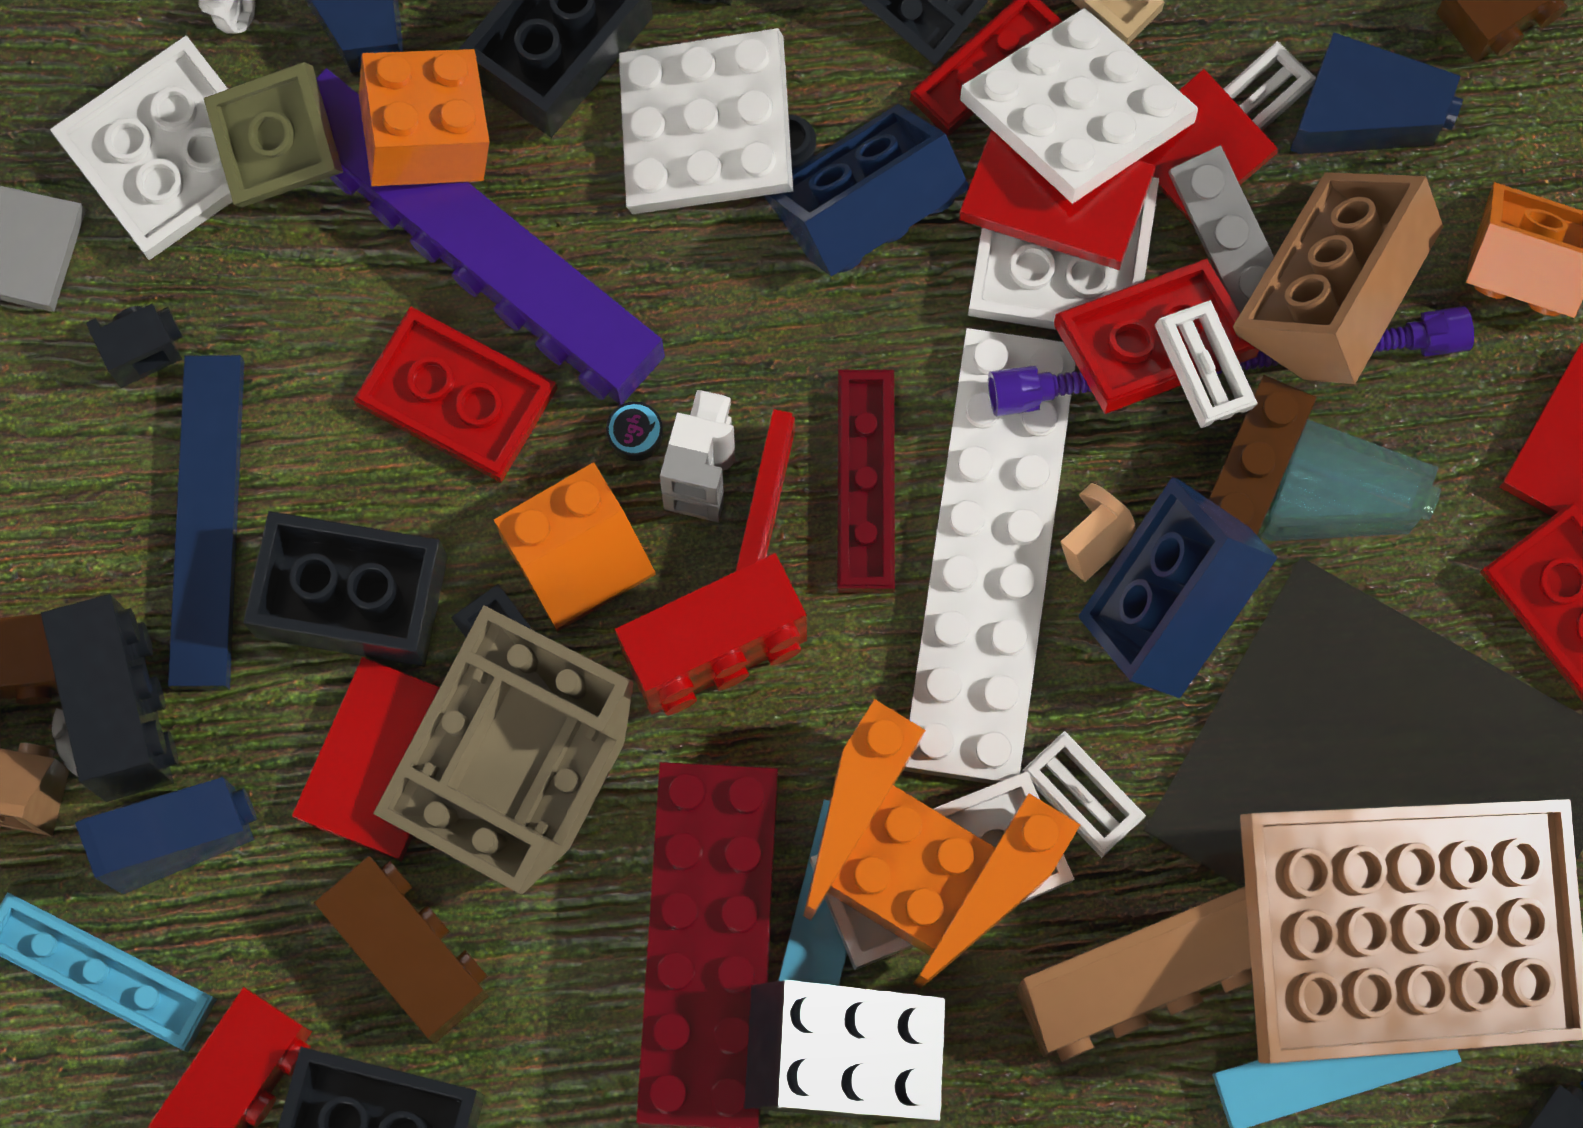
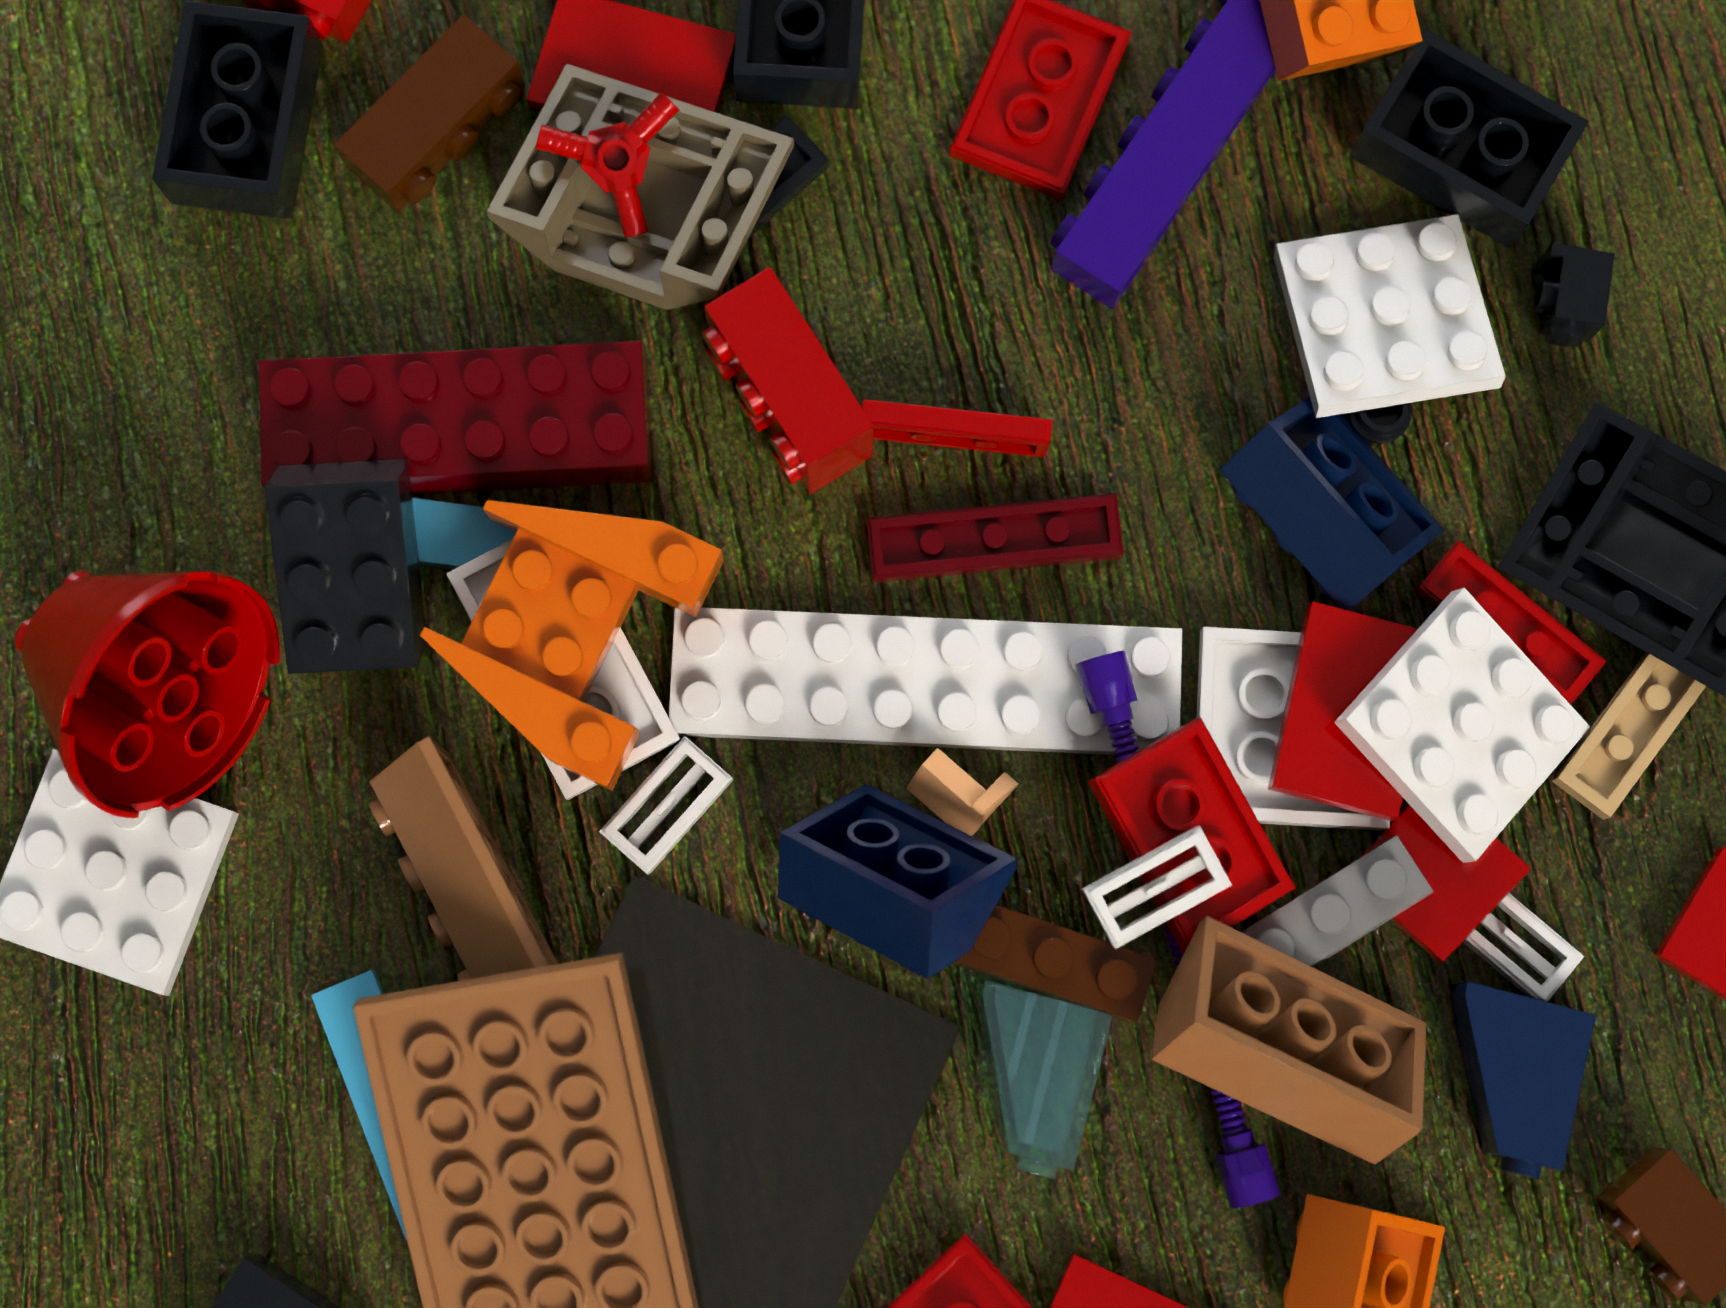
camera: 80 degrees right, 5 degrees up
orange slope [494,462,656,632] -> none
black tile [606,401,664,461] -> none
hips [660,390,735,523] -> none
none -> red piece [535,92,679,238]

